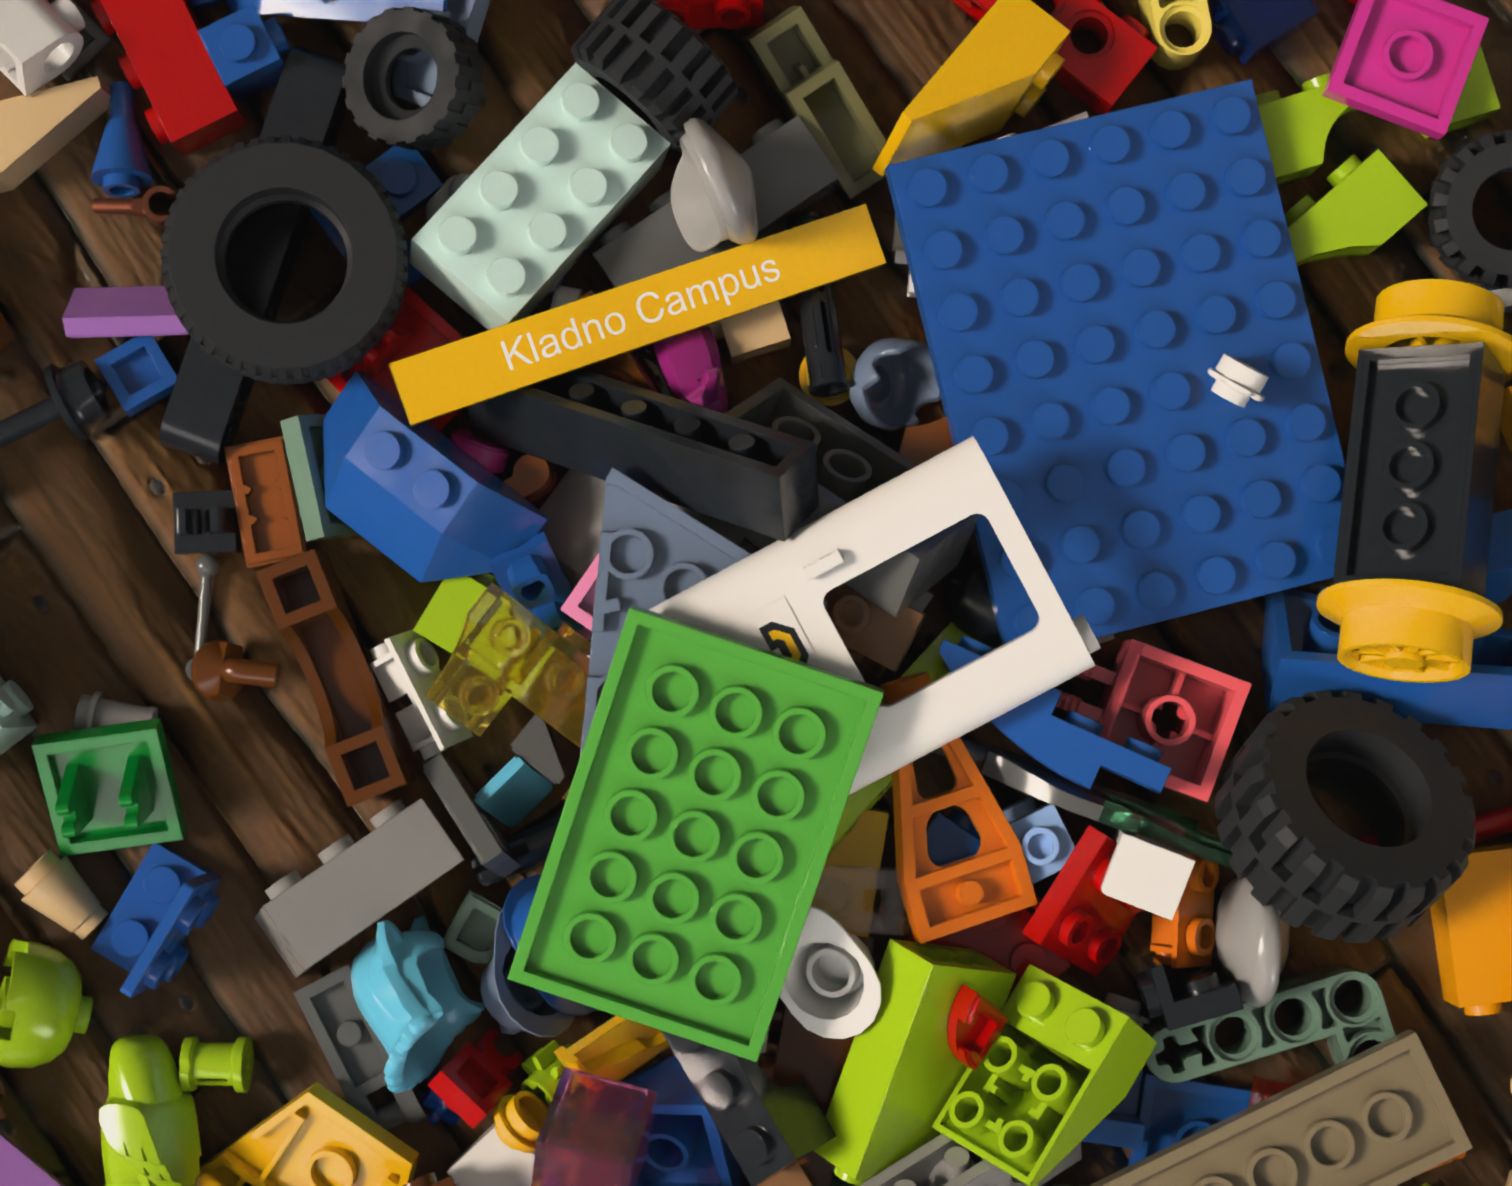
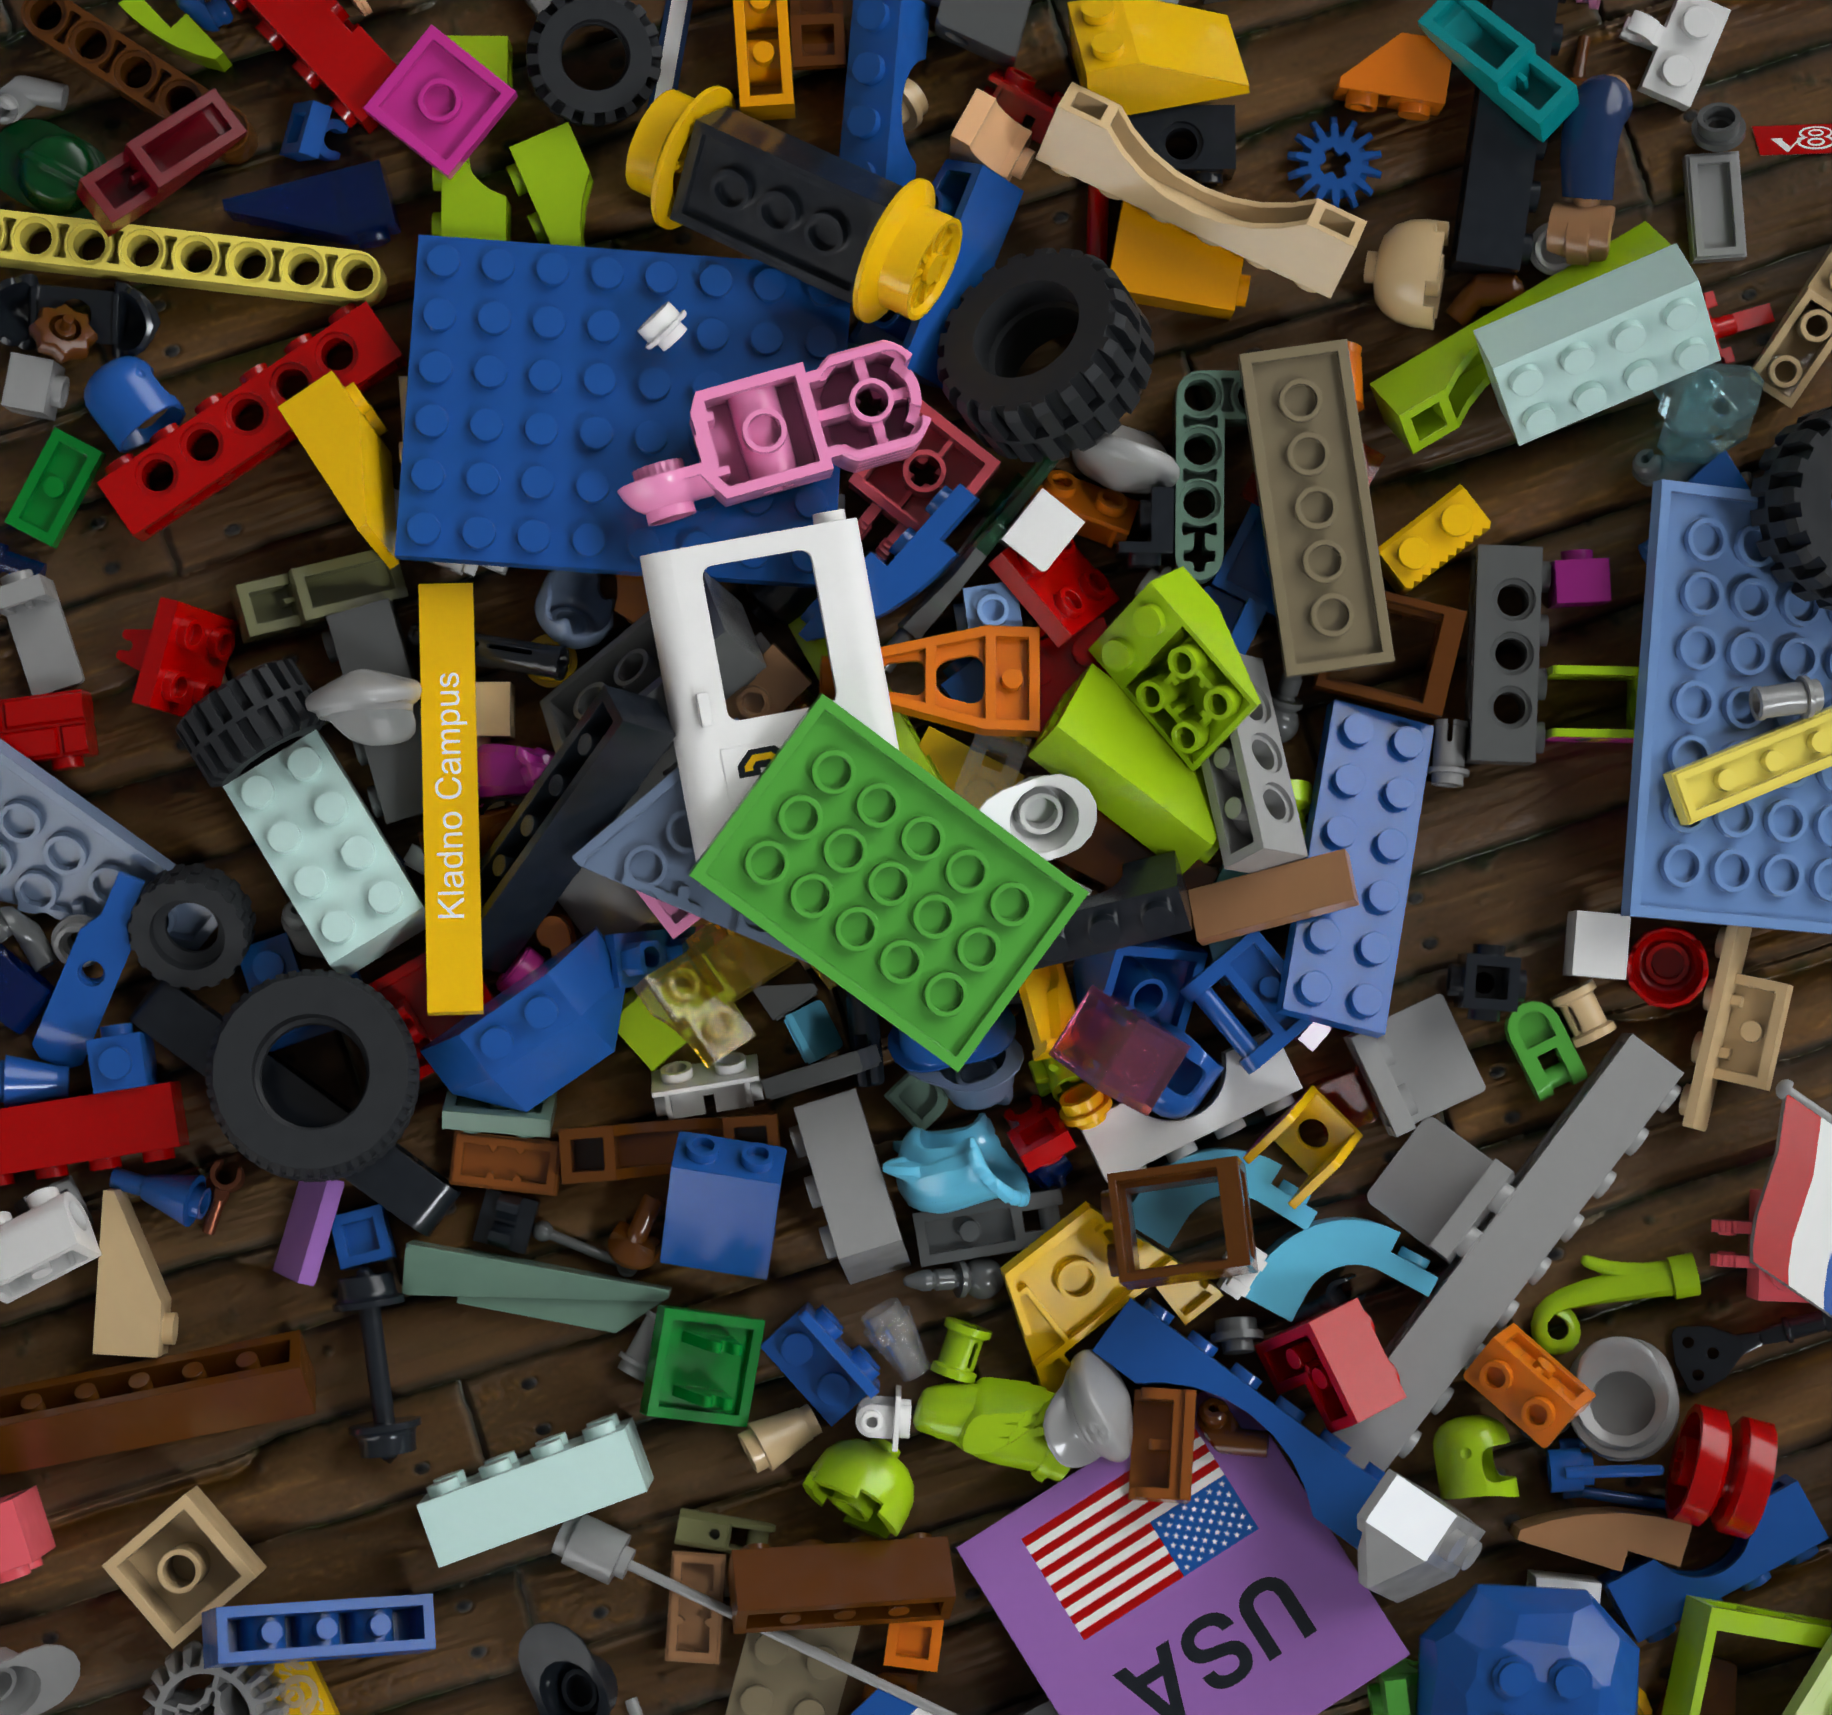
camera: 85 degrees left, 0 degrees up
red tile [947,984,1009,1071] -> none
none -> sand green wedge [402,1240,672,1333]
none -> bright pink brick [617,340,931,526]
none -> blue panel [660,1131,787,1280]
none -> white hinge [856,1385,912,1452]
none -> clear cone [861,1297,931,1382]
none -> dark grey bar [903,1256,1004,1299]

